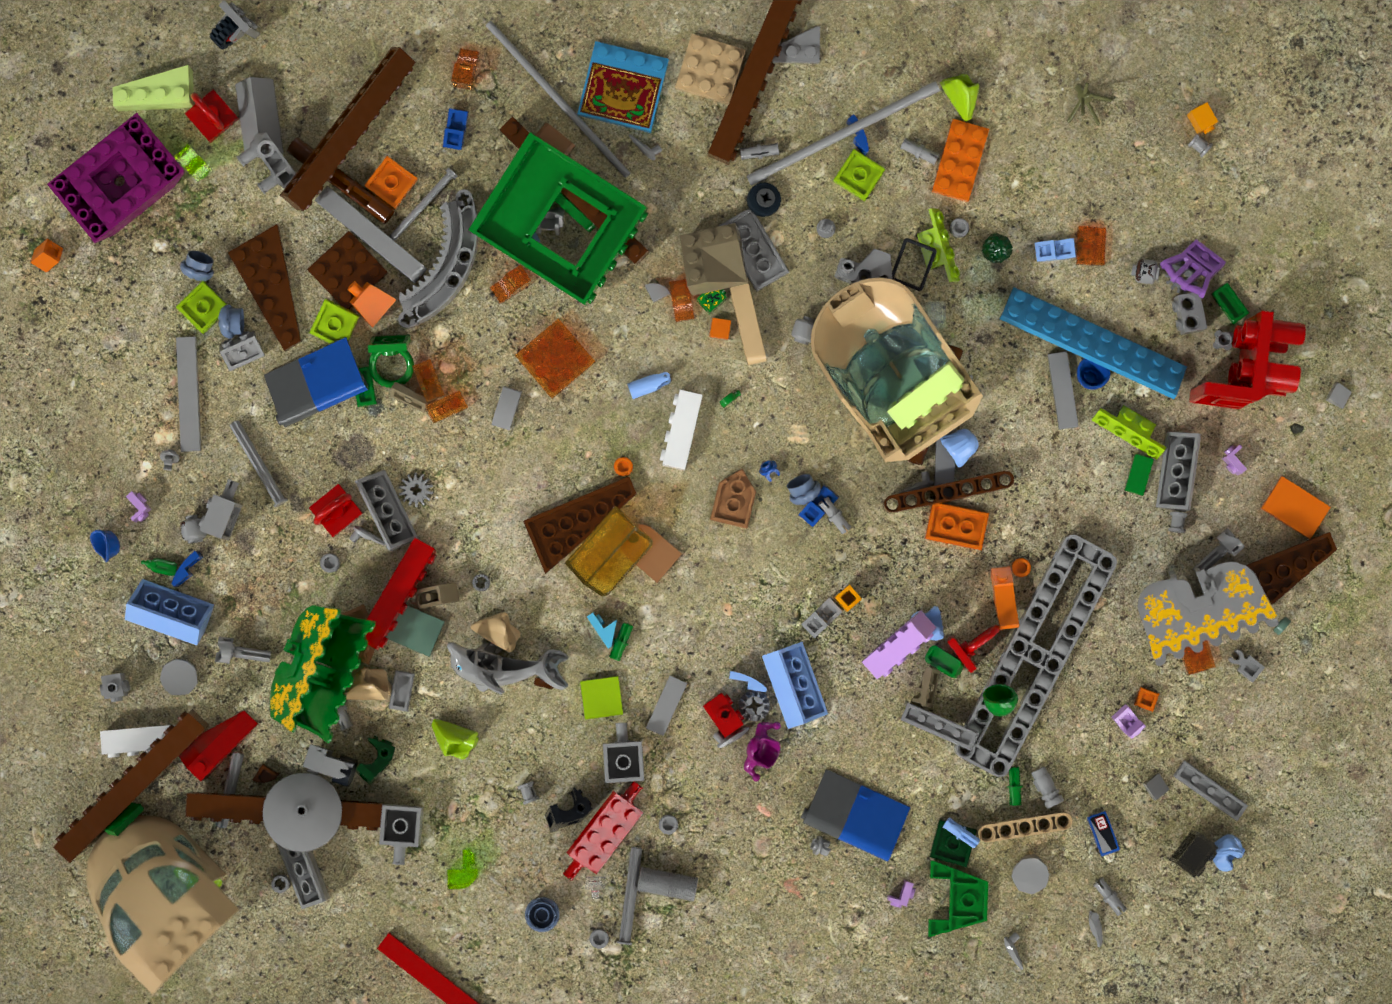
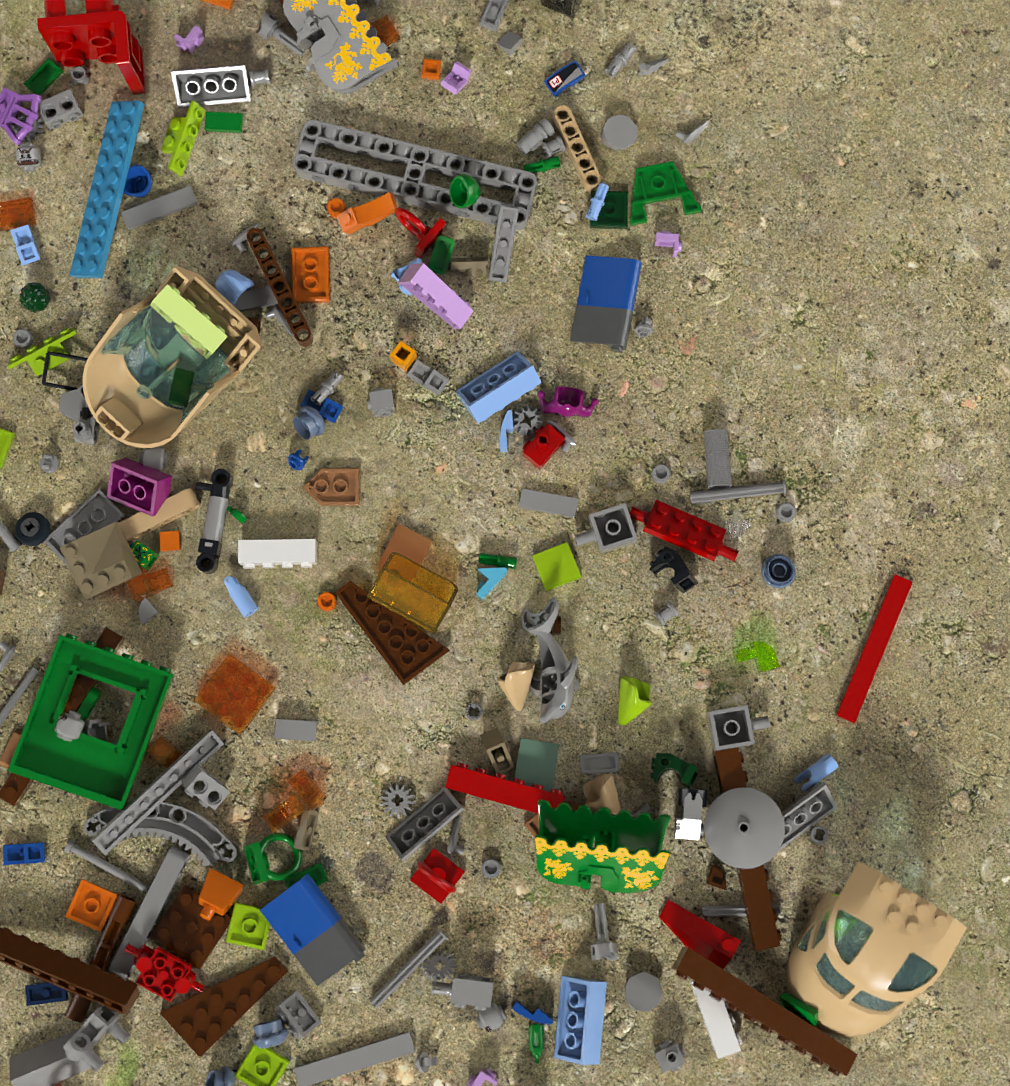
camera: 100 degrees left, 5 degrees down
none -> dark blue plate [25,982,69,1006]
none -> light grey head [54,710,85,742]
none -> light grey plate [91,729,224,855]
none -> magenta slope [107,457,172,516]
none -> red piece [124,943,205,1002]
none -> dark green tile [168,367,194,407]
none -> light grey brick [181,764,230,810]
none -> piece [195,469,233,574]
none -> light grey bar [231,223,260,253]
none -> light grey brick [366,388,396,417]
none -> light grey gear [421,951,458,983]
none -> light grey bush [542,136,566,159]
none -> light blue piece [794,753,839,792]

